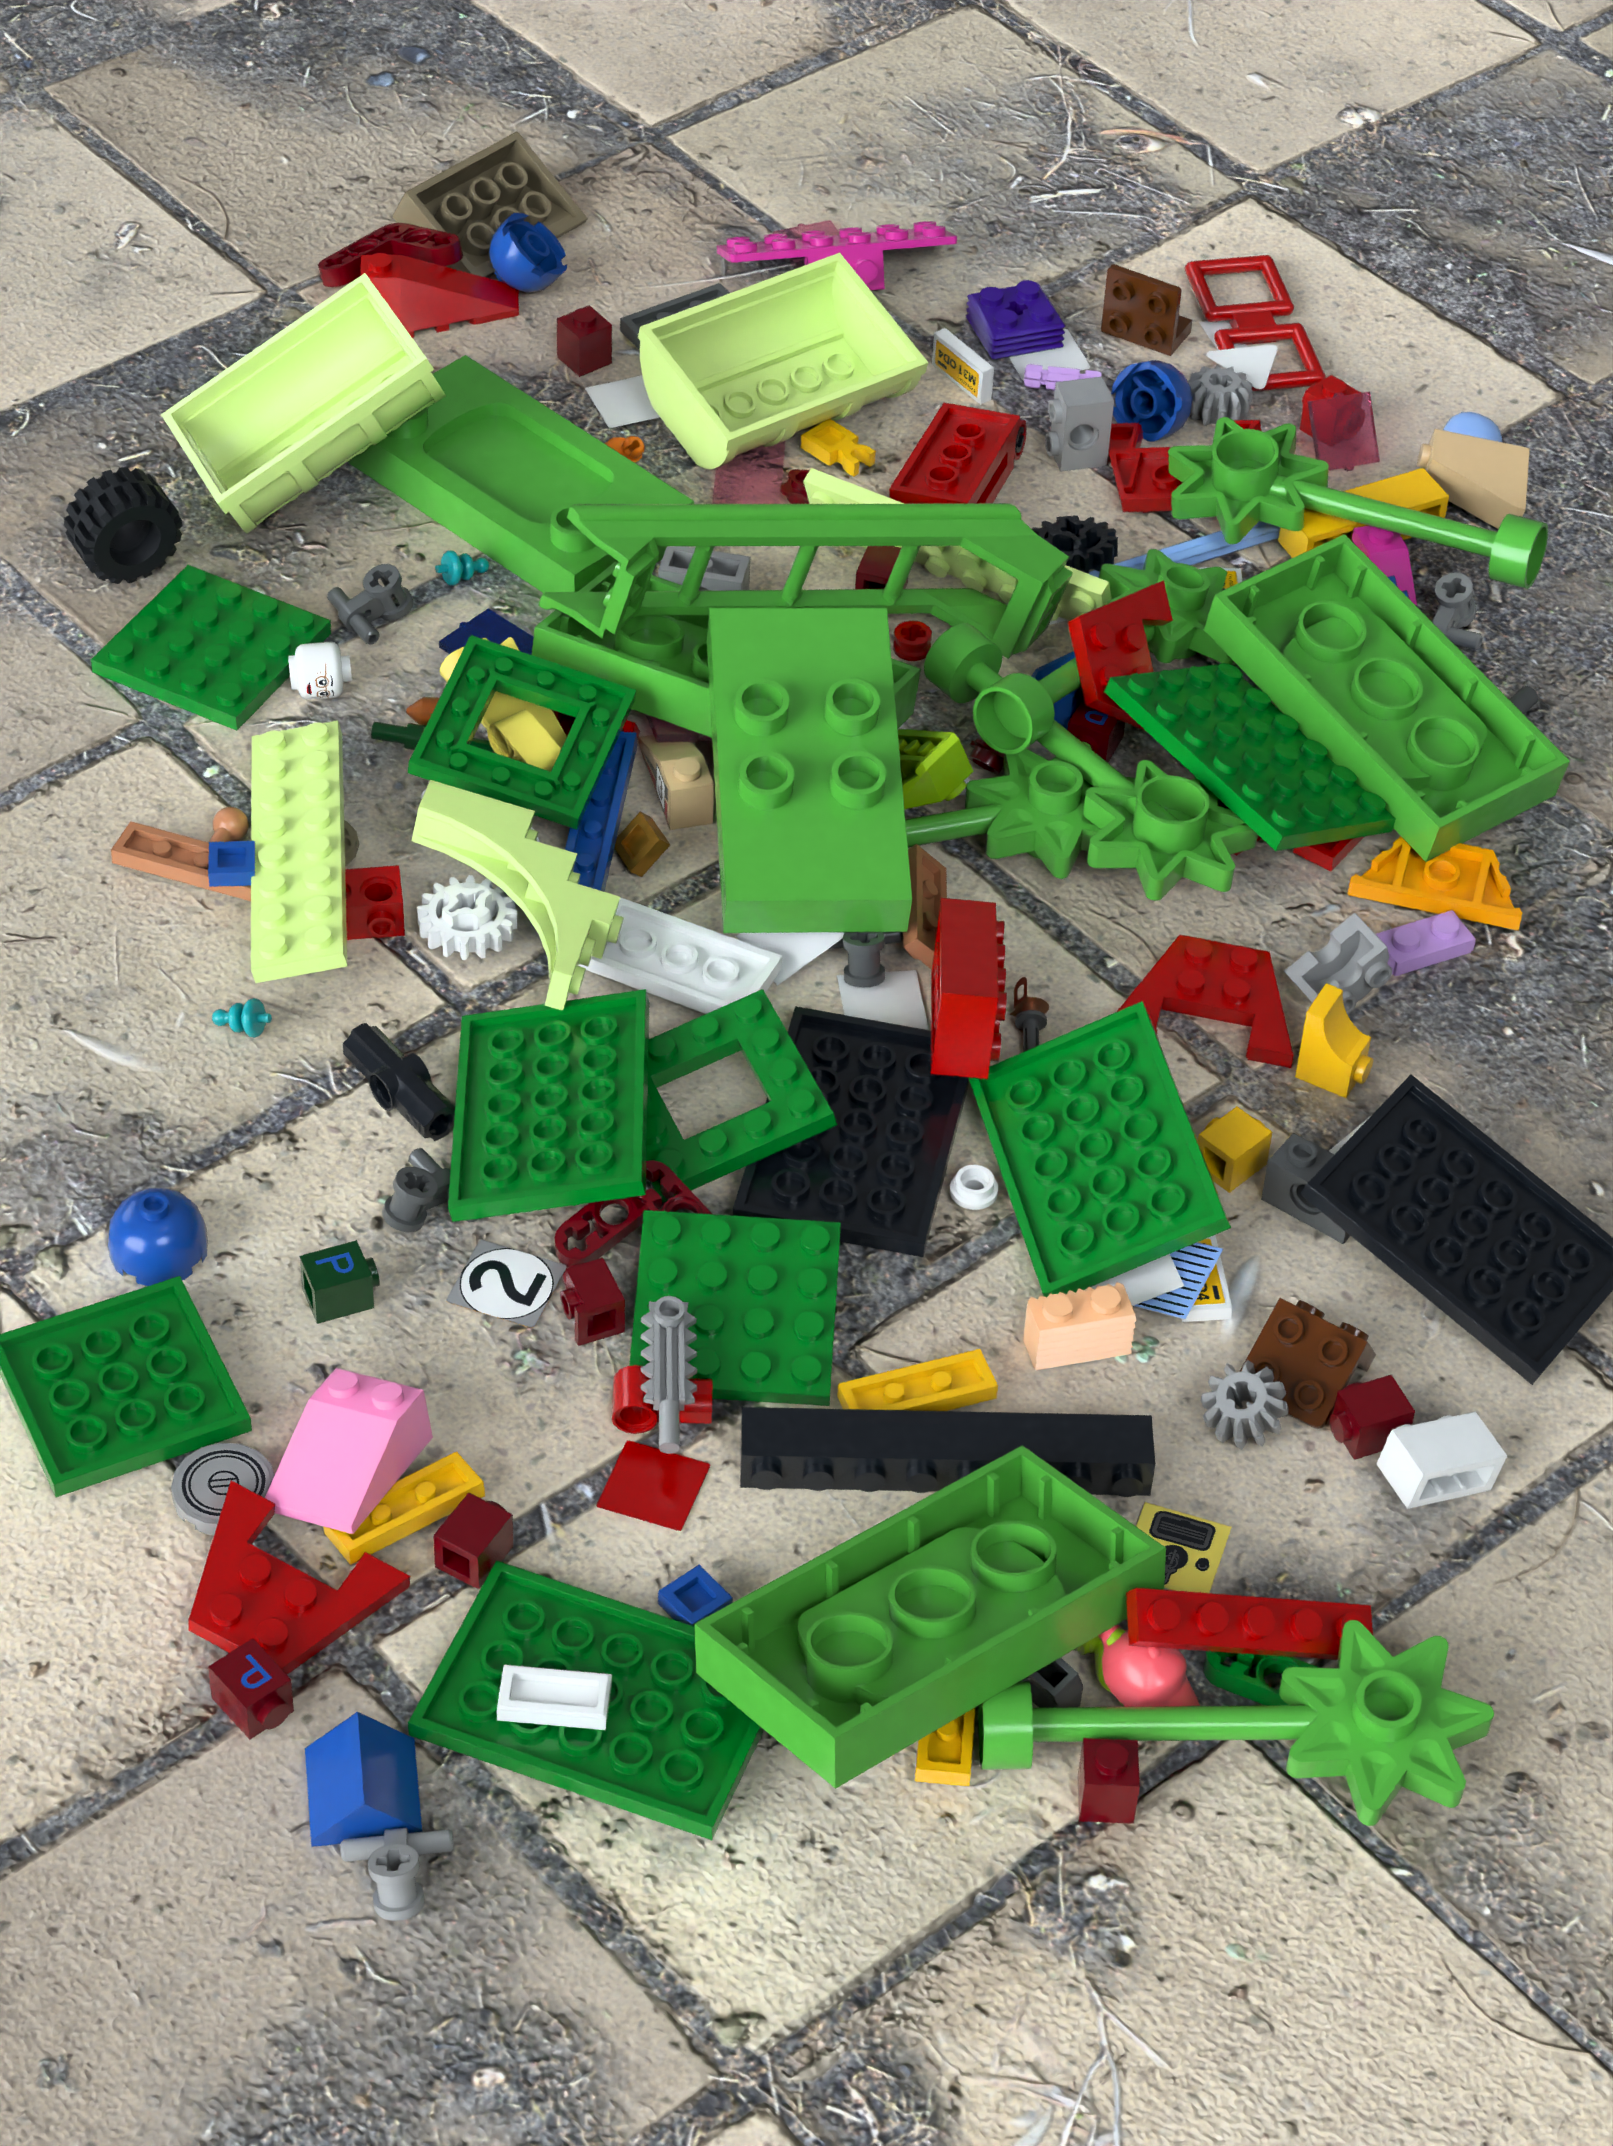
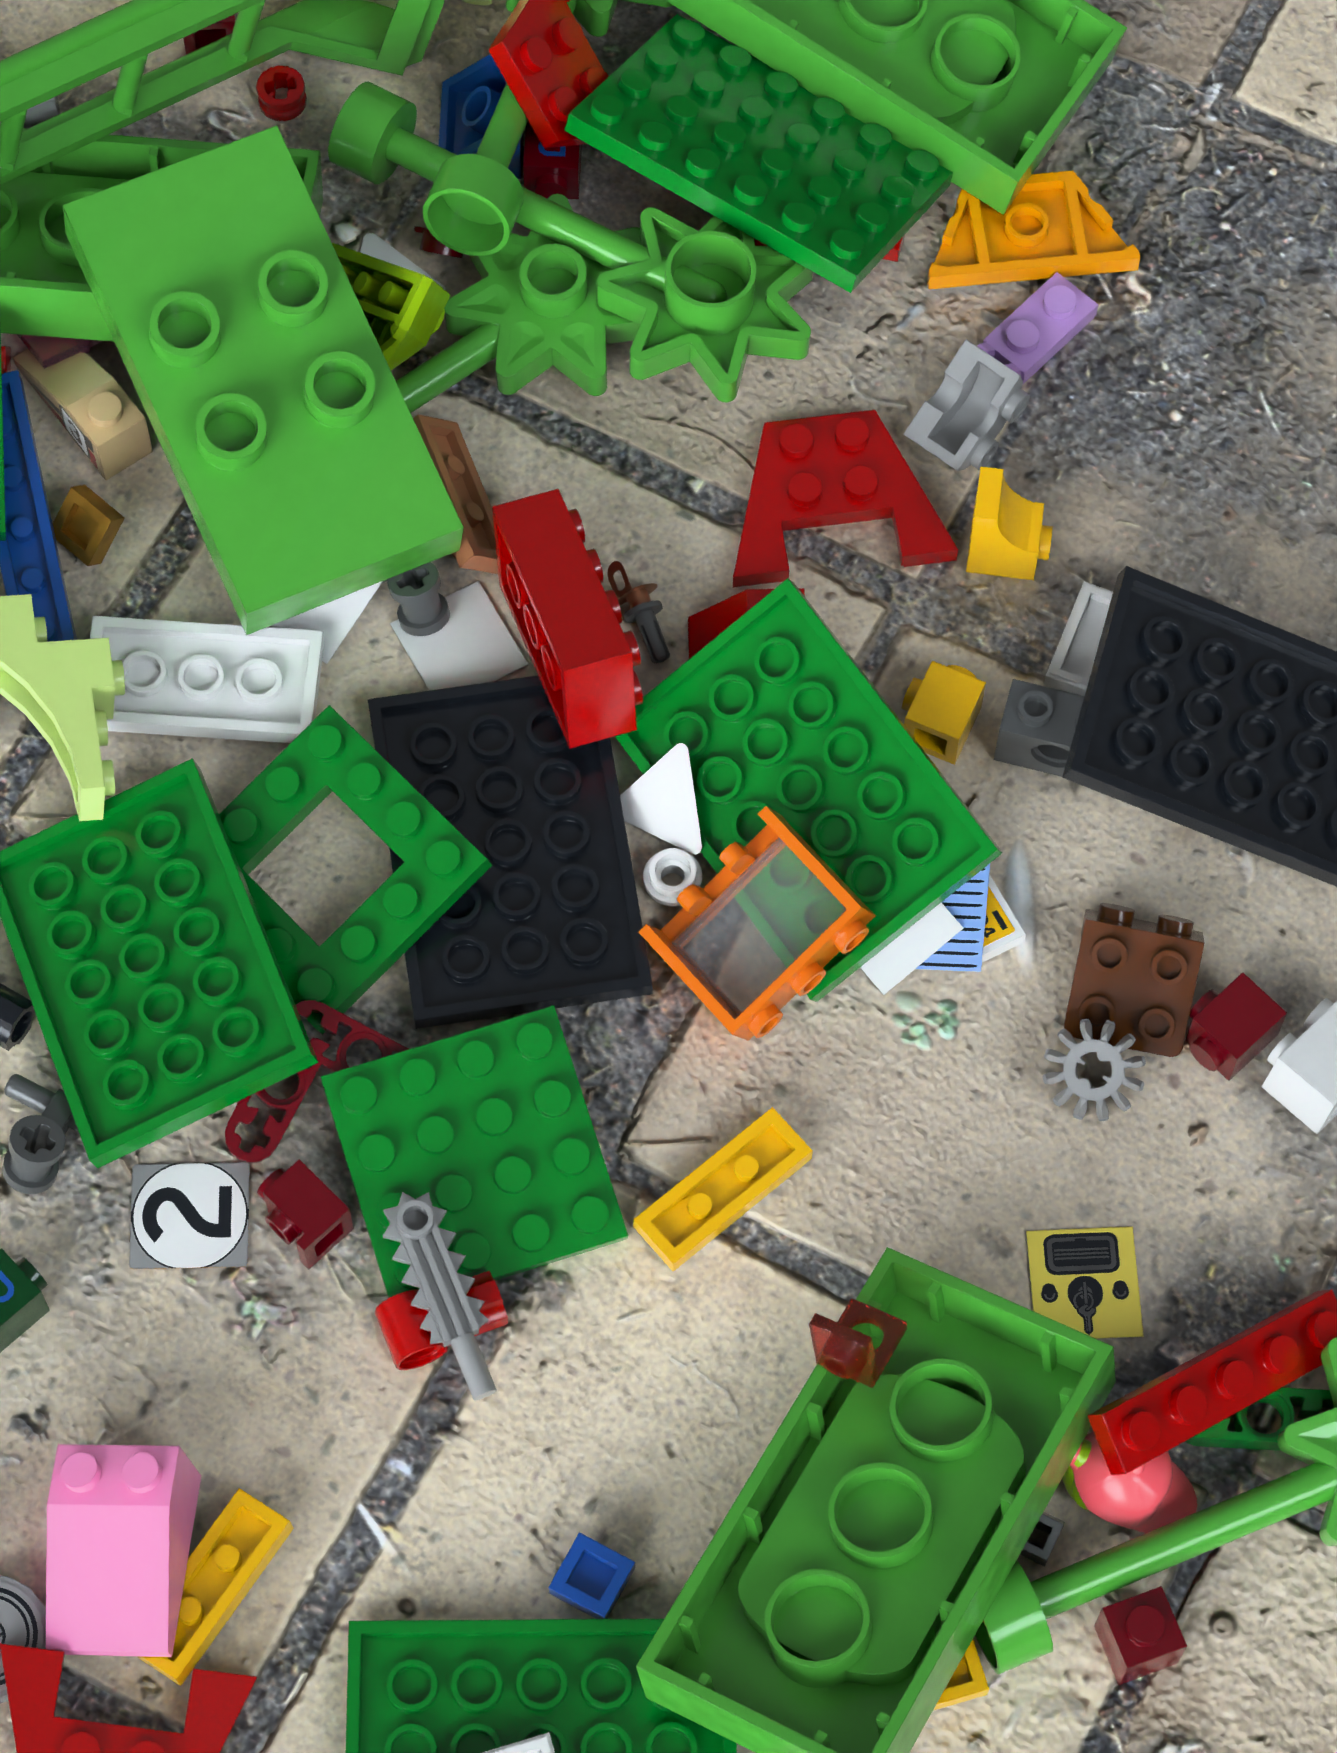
camera: 20 degrees left, 20 degrees up
dark red brick [433,1492,514,1590] -> none
red sticker [596,1440,710,1531] -> none
black brick [740,1407,1155,1497] -> none
light nougat brick [1023,1282,1136,1370] -> none
none -> white sticker [620,743,702,855]
none -> window [639,806,876,1041]
none -> clear red bracket [809,1299,907,1388]

